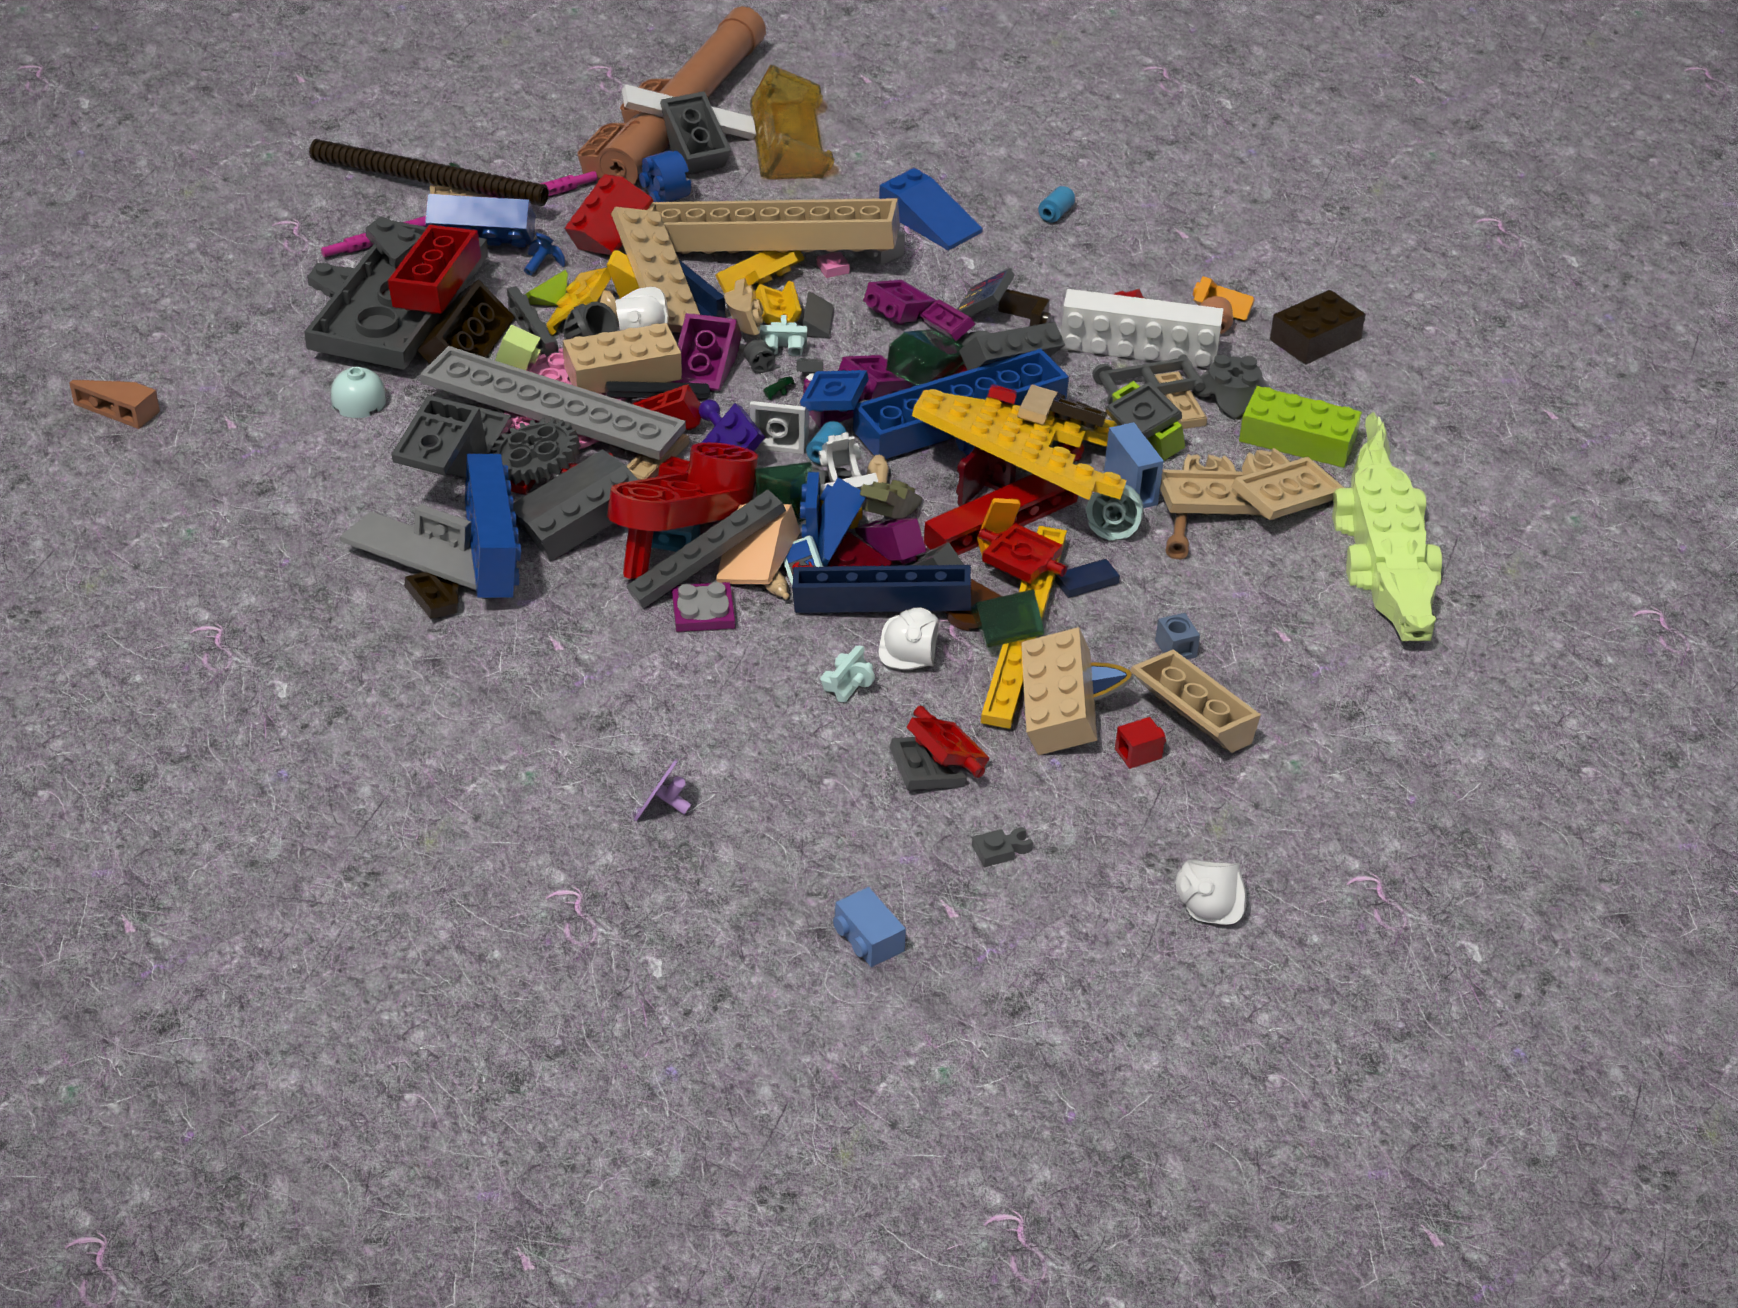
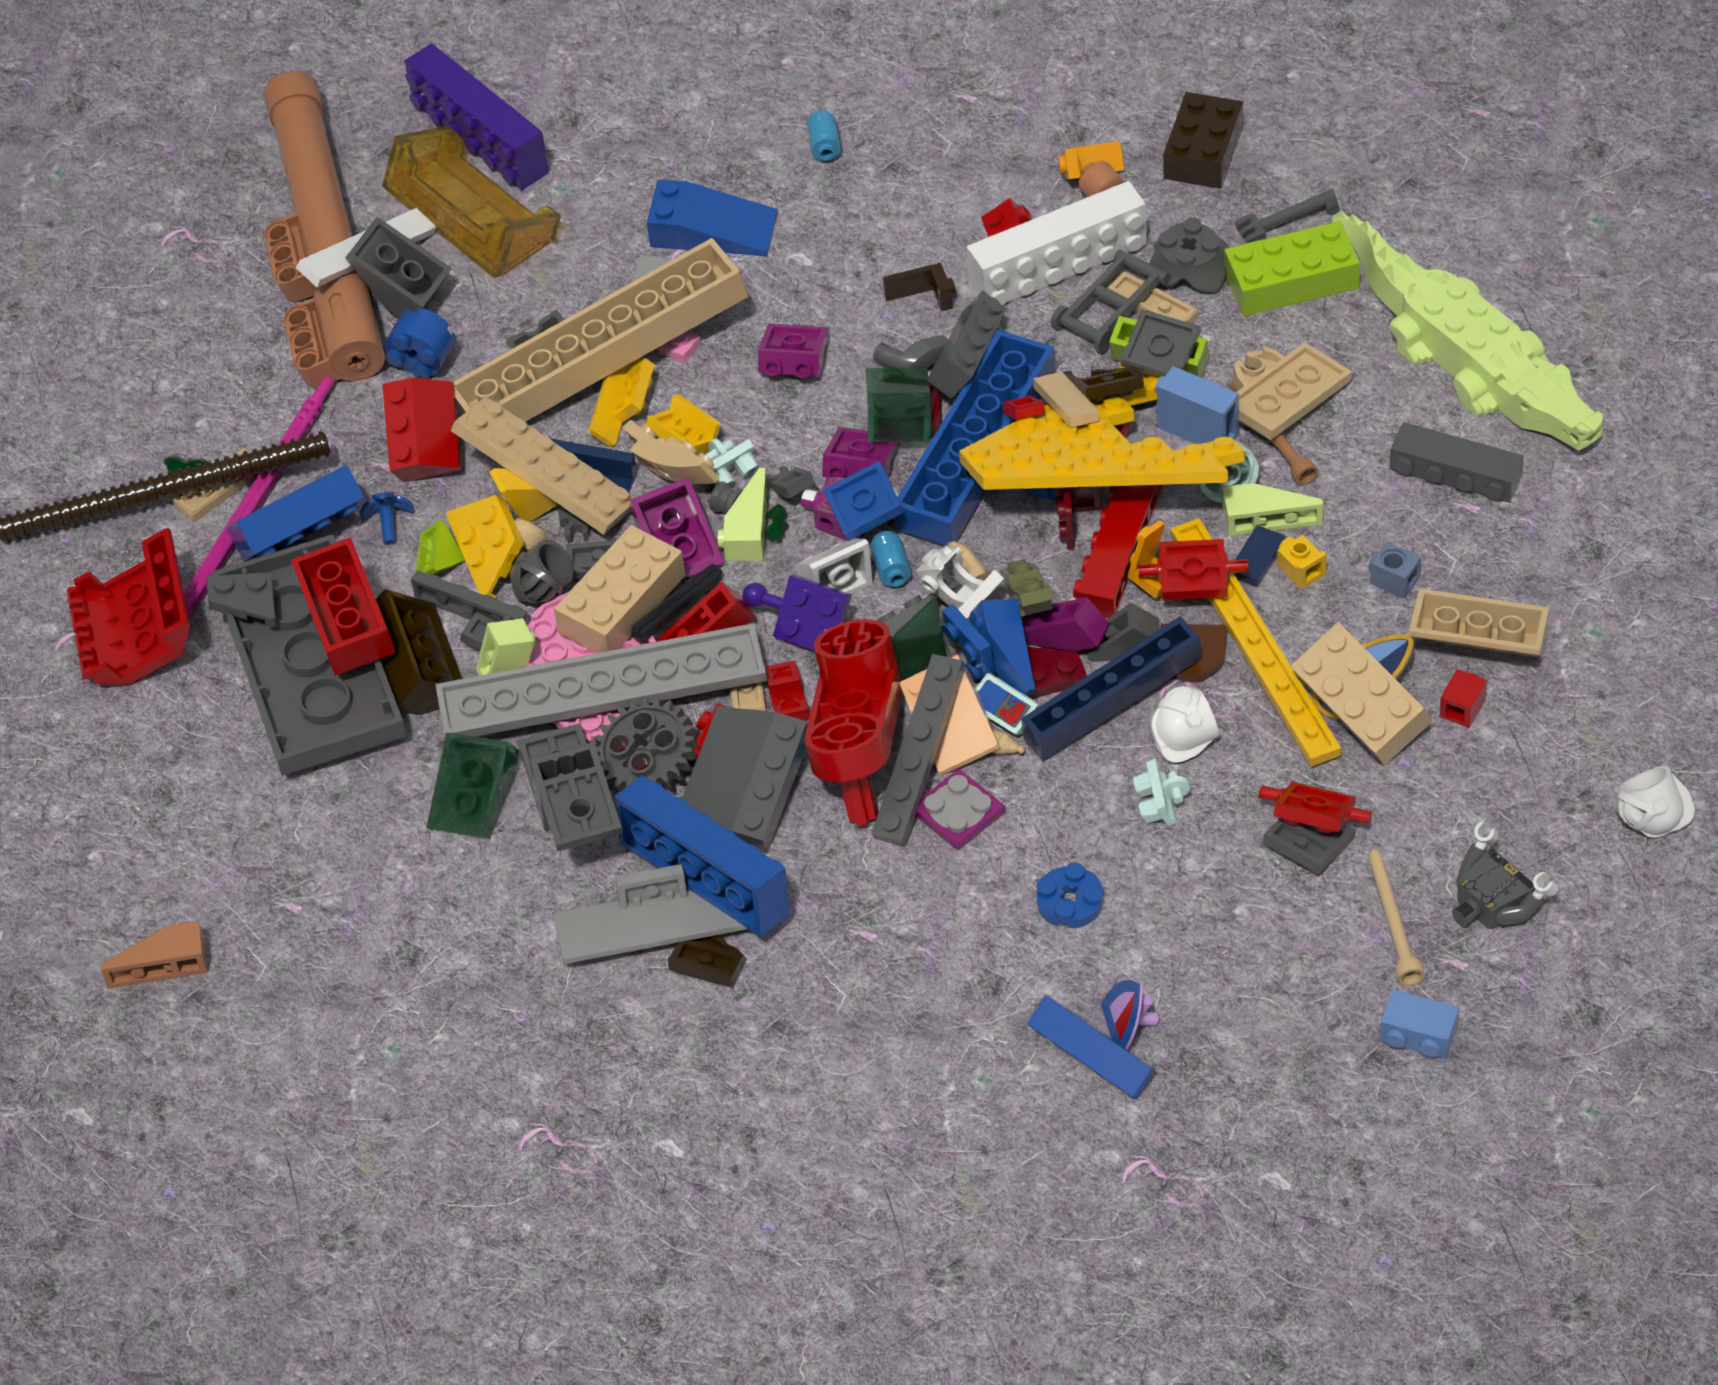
camera: 30 degrees left, 10 degrees up
dark grey wing [307,263,354,298] -> none
light aqua cylinder [331,367,386,418] -> none
white helmet [615,287,669,331] -> none
dark grey slope [803,292,833,338] -> none
magenta tile [920,299,976,341] -> none
dark grey tile [957,268,1014,317] -> none
clear green slope [971,589,1044,648] -> none
dark grey plate [972,827,1033,867] -> none
tan plate [1231,448,1344,520] -> none
none -> red slope [66,527,191,685]
none -> dark purple brick [404,43,549,191]
none -> clear green slope [426,732,519,839]
none -> yellowish green slope [718,468,768,561]
none -> blue tile [1027,995,1156,1099]
none -> blue plate [1037,862,1103,928]
none -> yellowish green slope [1222,483,1323,536]
none -> dark grey hinge [1235,189,1339,243]
none -> yellow brick [1277,535,1327,590]
none -> tan piece [1368,849,1425,986]
none -> dark grey brick [1389,422,1524,503]
none -> dark grey torso [1452,822,1558,929]

